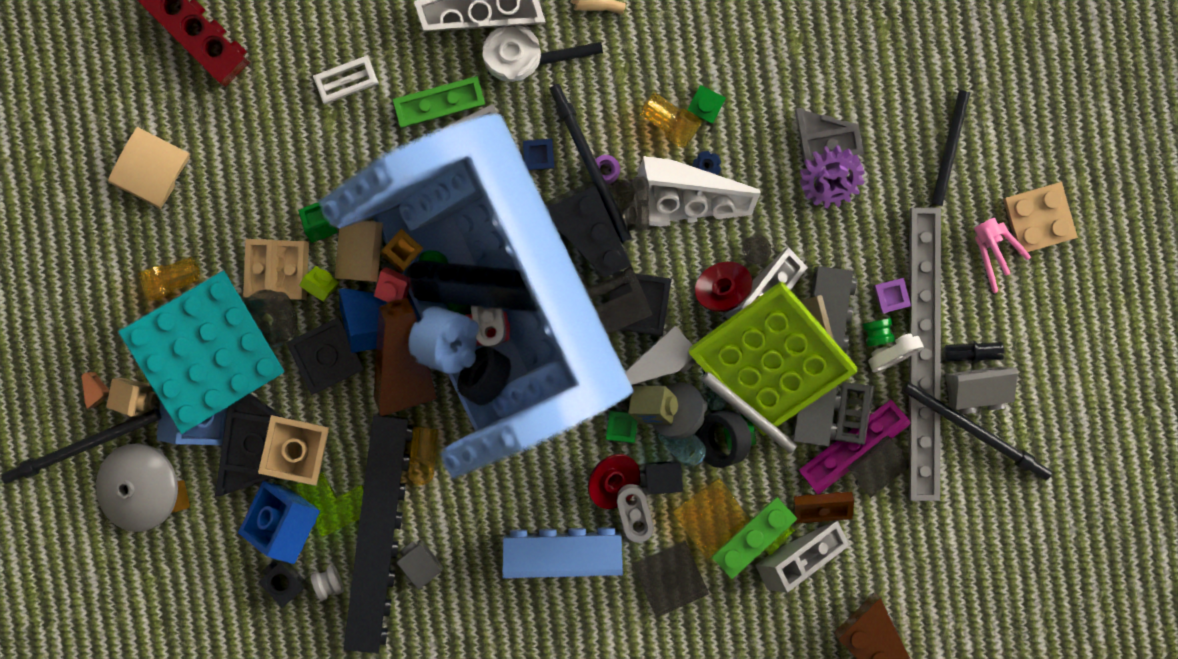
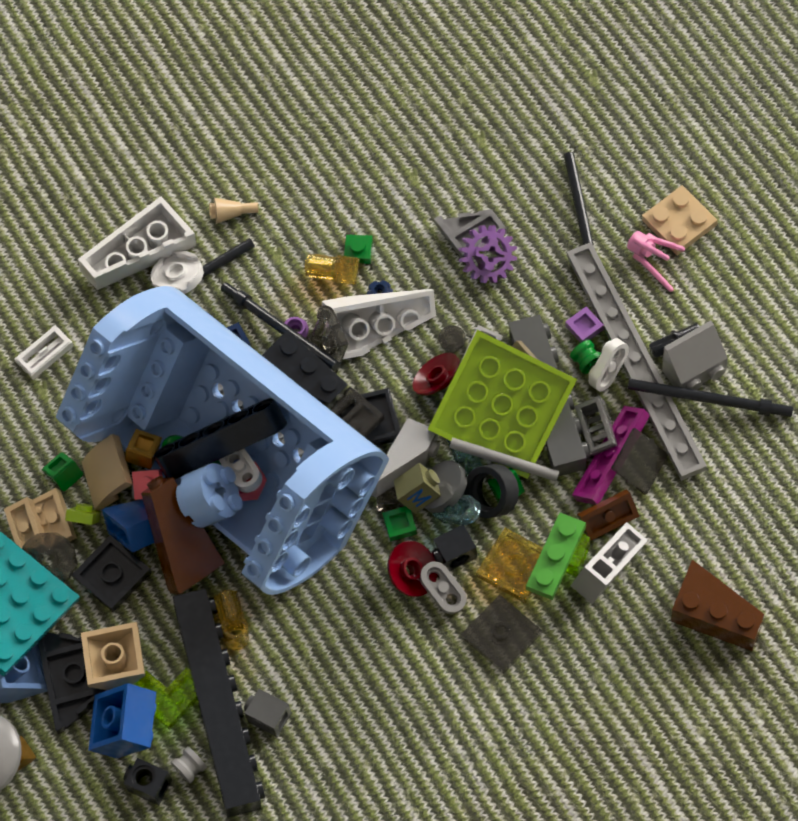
camera: 15 degrees left, 25 degrees down
black tyre [457,346,511,406] -> none
medium blue slope [503,527,623,578] -> none

